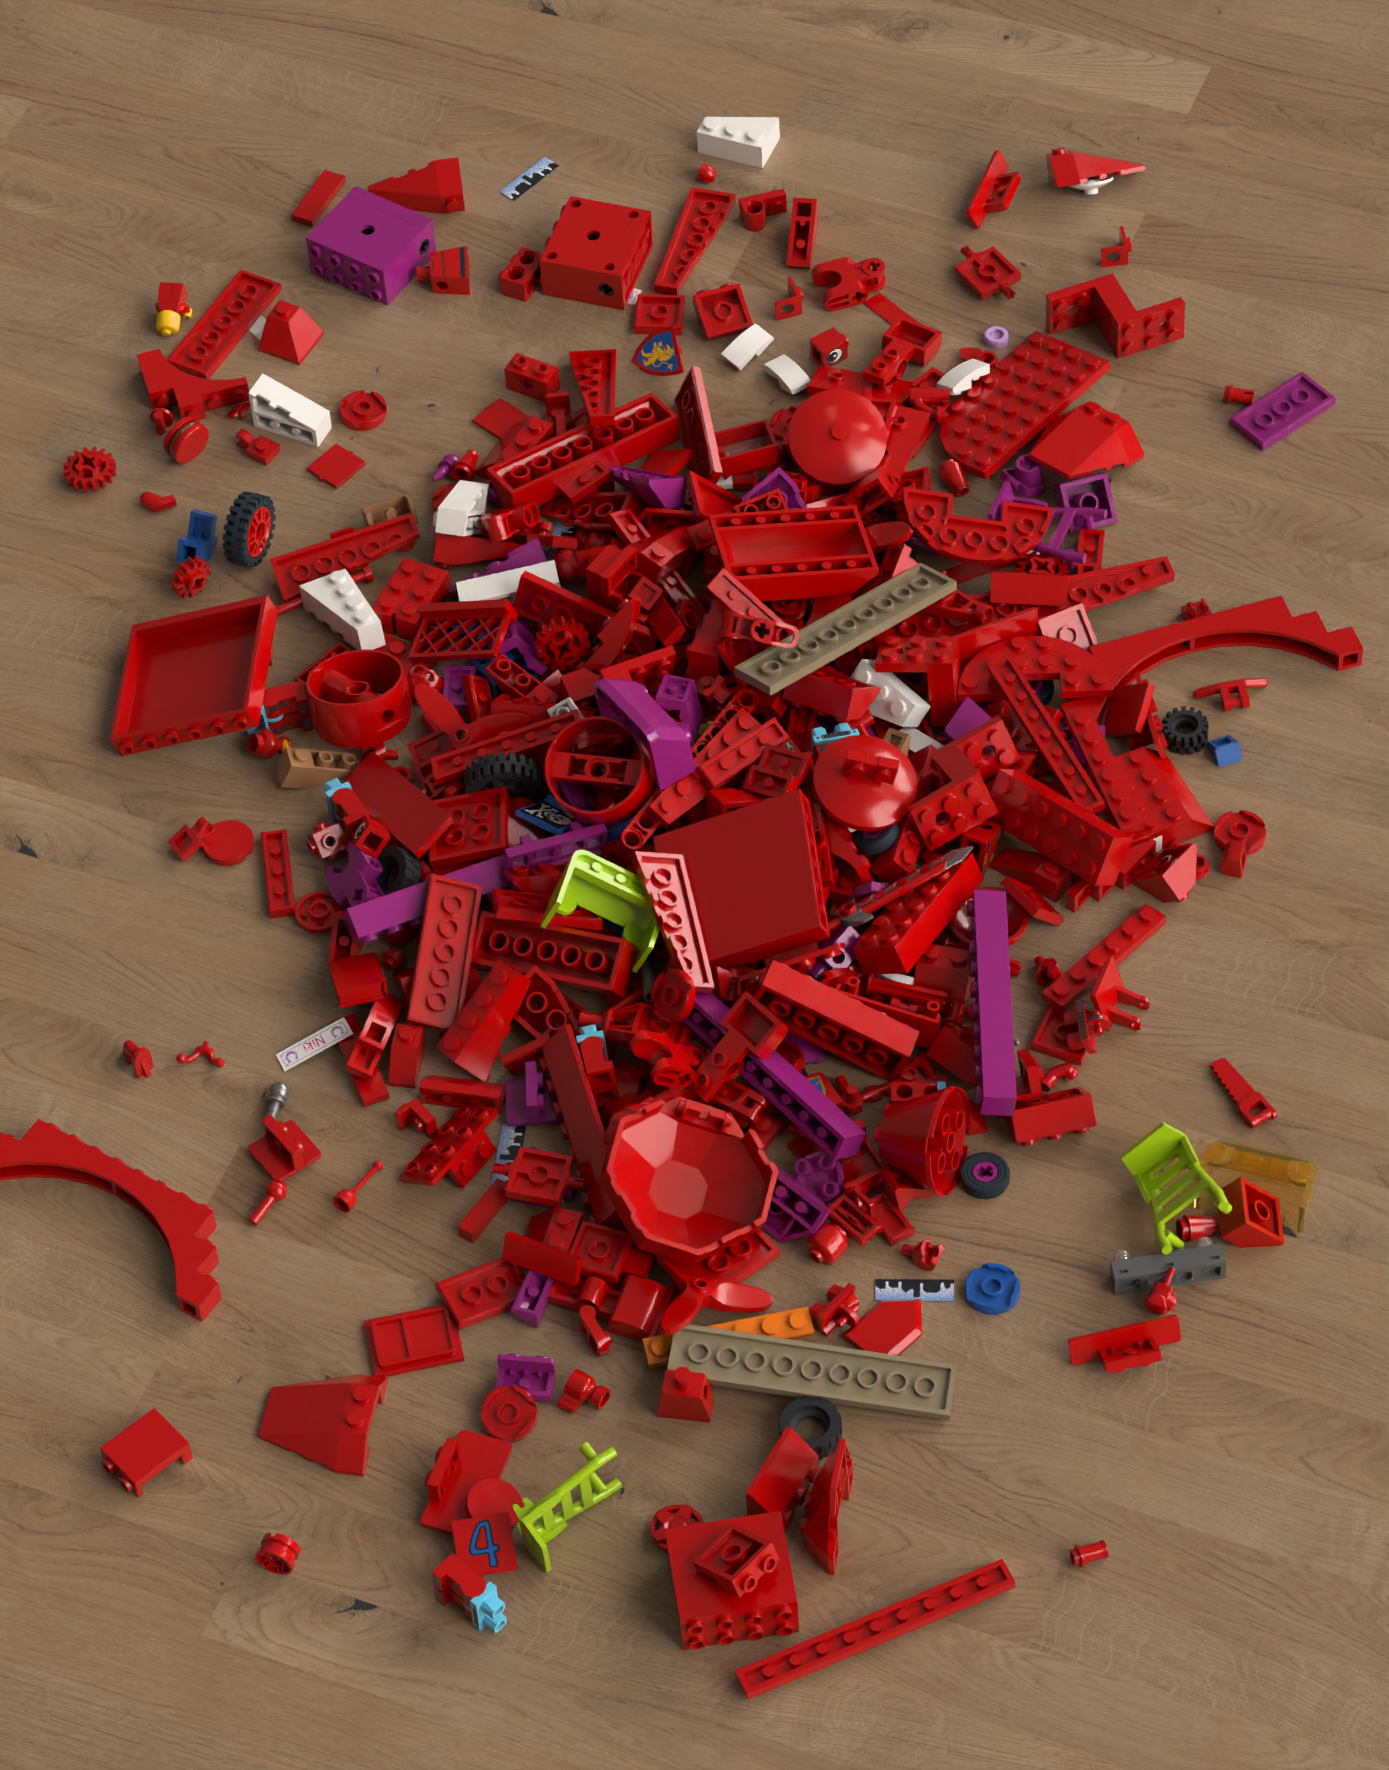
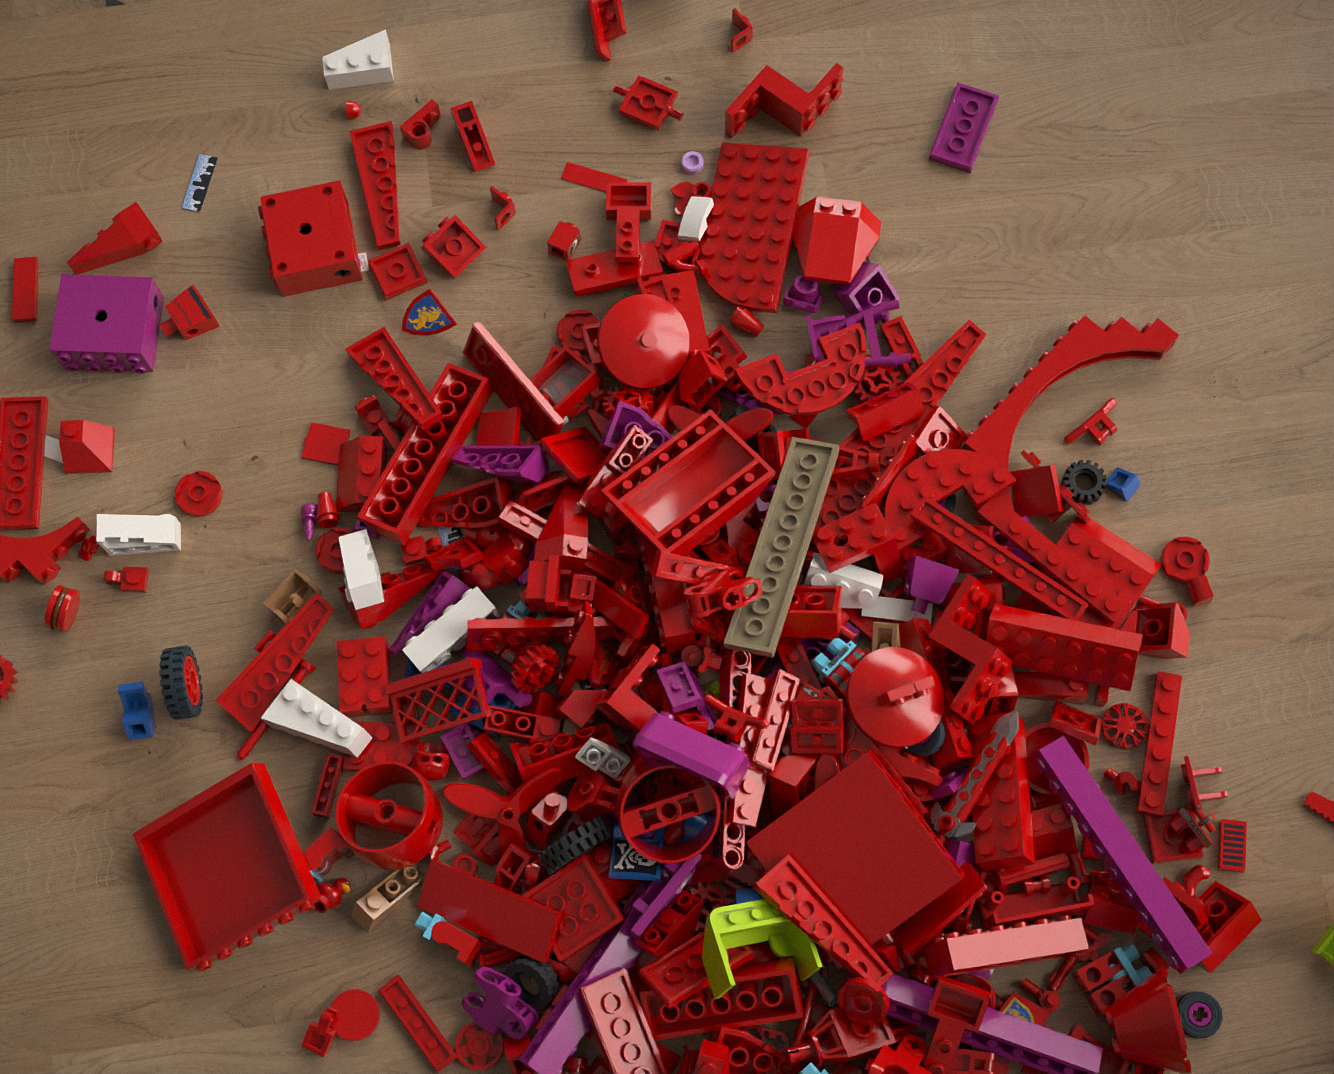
camera: 30 degrees left, 20 degrees up
red arm [140,491,177,512] -> none
red plate [150,408,174,435] -> none
red gear [169,555,212,599] -> none
red piece [307,444,366,489] -> none
red brick [307,821,349,861] -> none
red brick [350,815,391,859] -> none
red plate [430,709,581,785] -> none
red piece [479,501,540,543] -> none
red brick [498,247,541,303] -> none
red brick [504,353,560,402] -> none
red plate [558,459,615,505] -> none
white slope [721,324,774,371] -> none
white slope [764,354,811,395] -> none
red piece [811,257,886,312] -> none
red tile [1181,598,1212,621] -> none
red pin [1223,384,1255,405] -> none
none -> red piece [704,694,769,742]
none -> red wheel [1101,703,1148,749]
none -> red tile [1218,819,1247,873]

